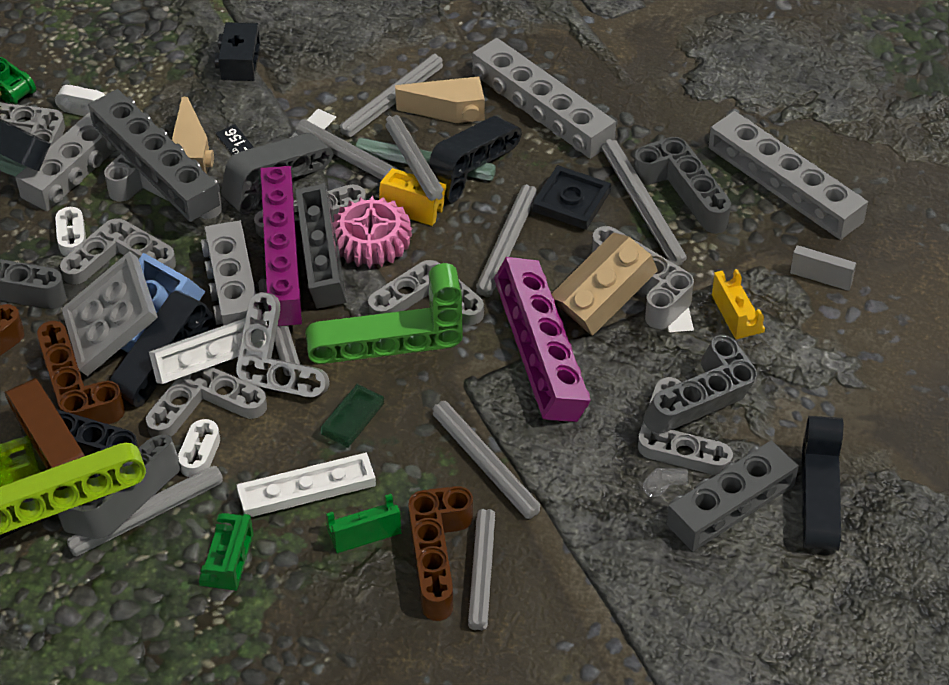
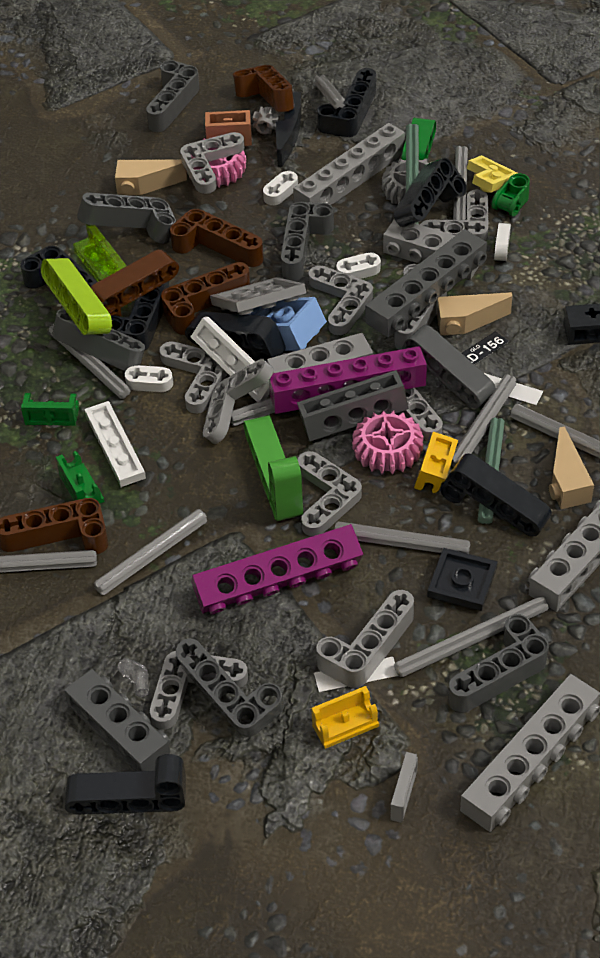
camera: 85 degrees right, 0 degrees up
clear green plate [320,384,384,448] -> none
light grey axle [385,115,444,201] -> none
tan slope [551,232,658,336] -> none

